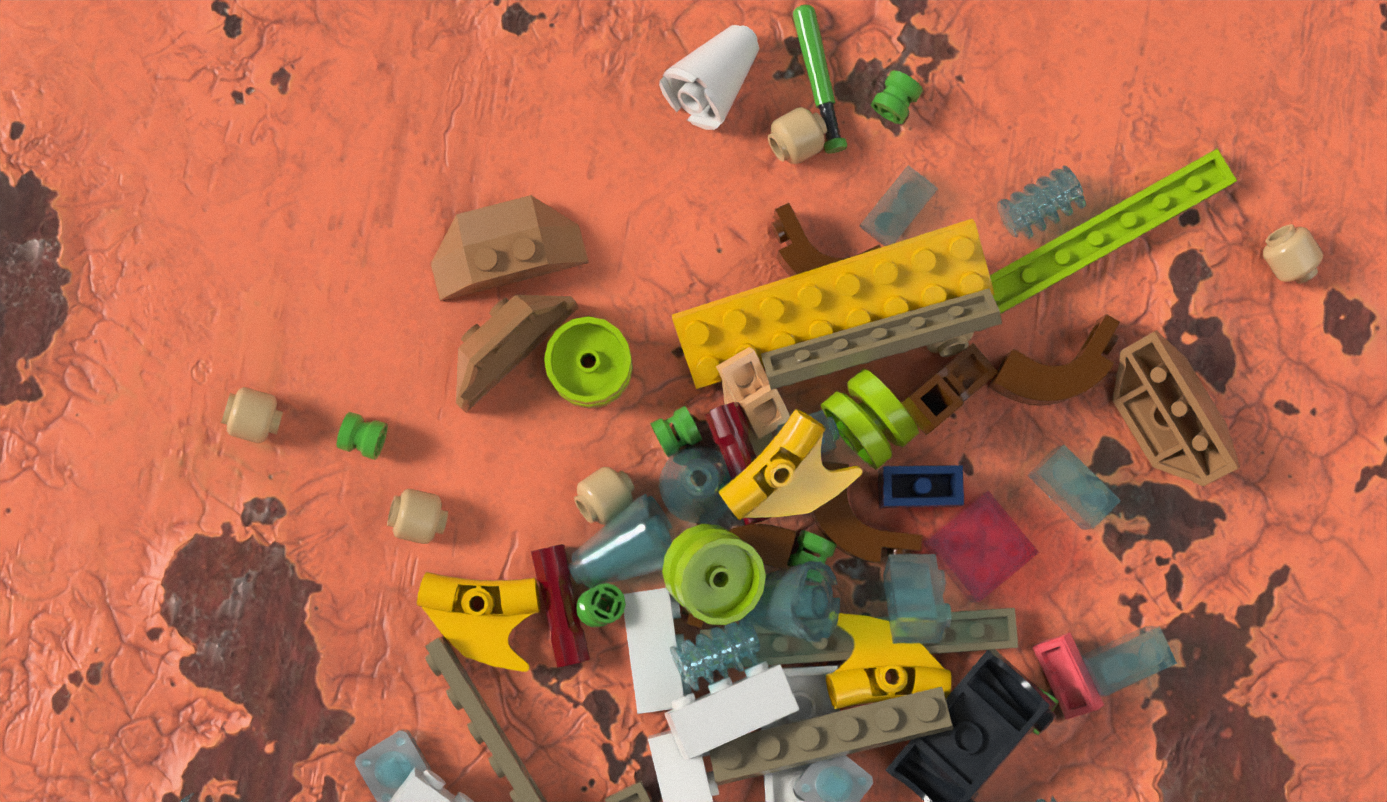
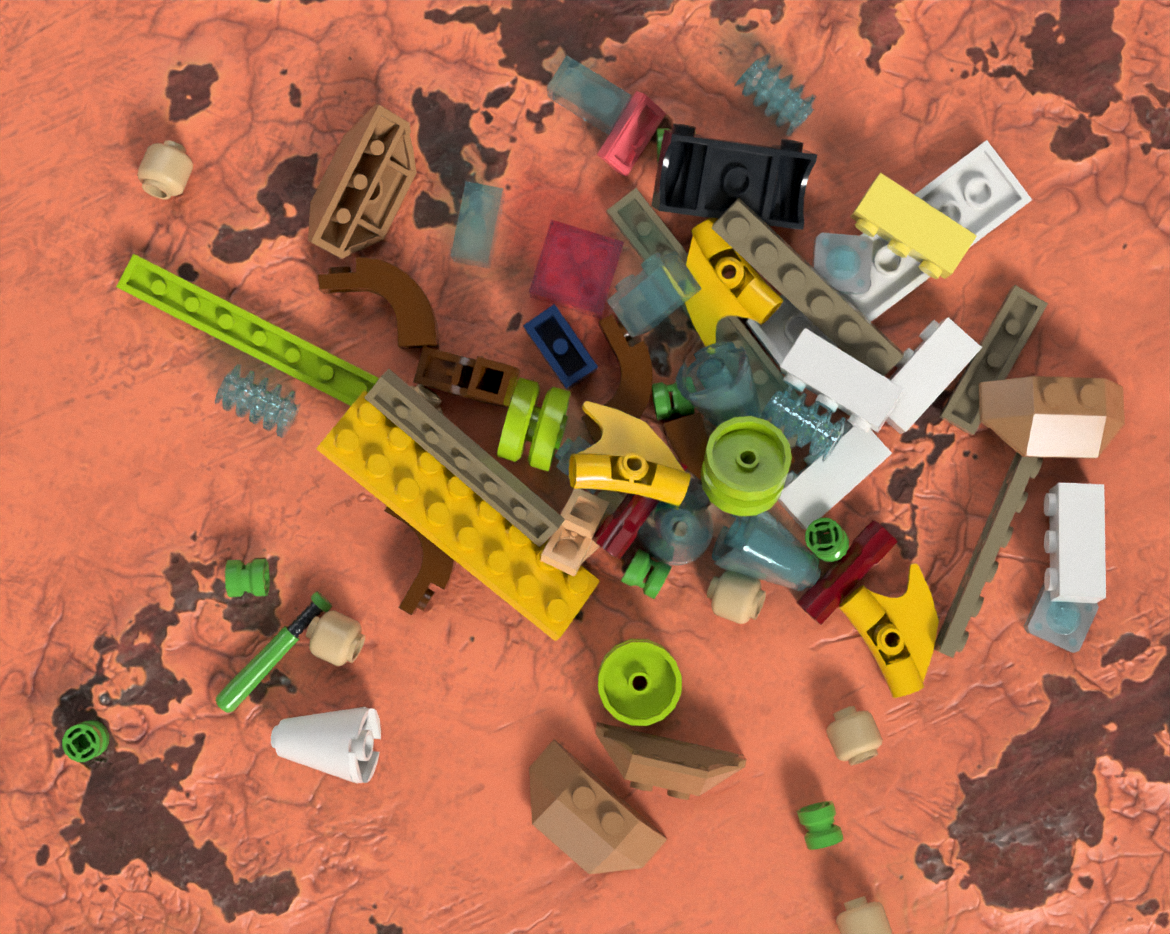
camera: 120 degrees left, 5 degrees up
clear light blue plate [859,165,938,246] -> none

